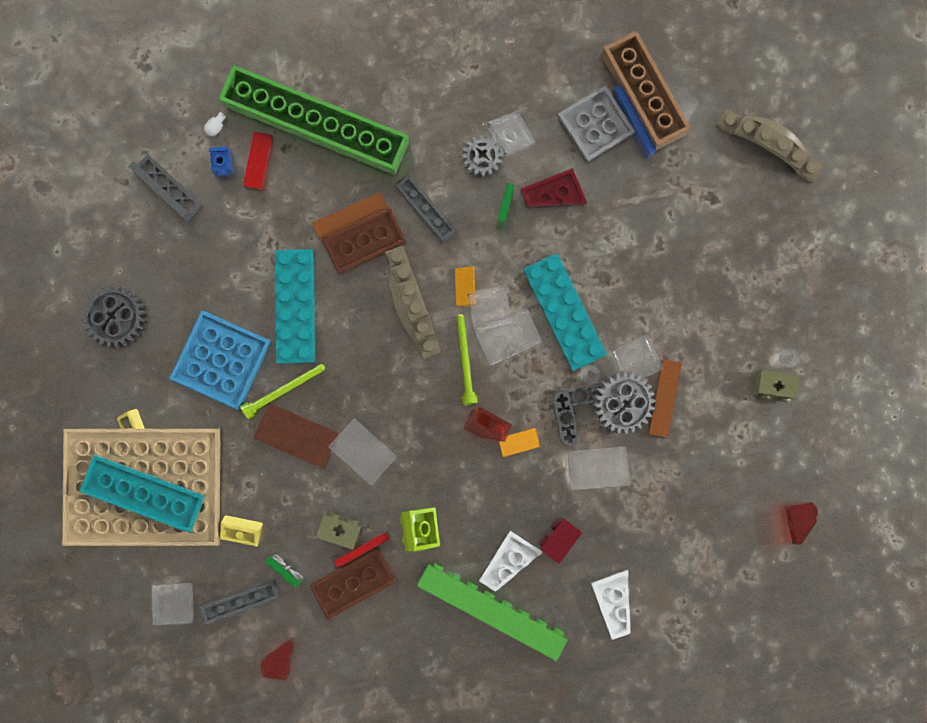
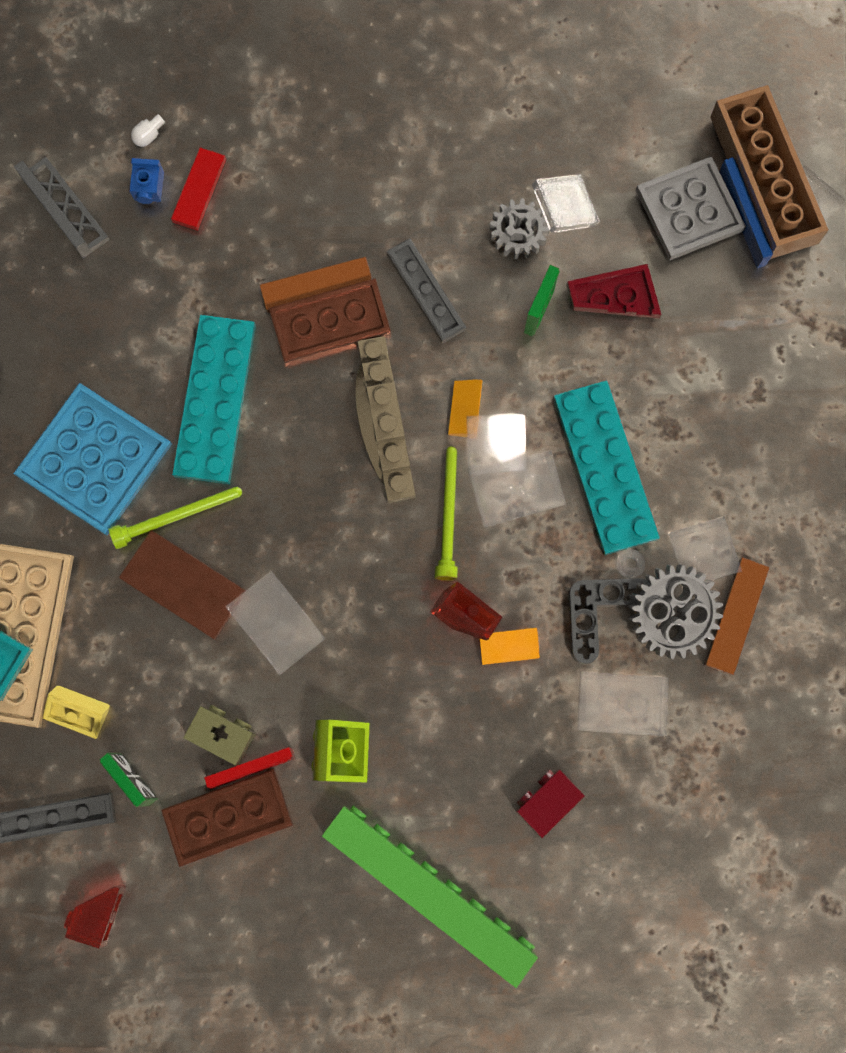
camera: 15 degrees right, 5 degrees down
bright green brick [218,65,409,176] -> none
white wing [479,531,543,592] -> none
white wing [591,570,631,640] -> none

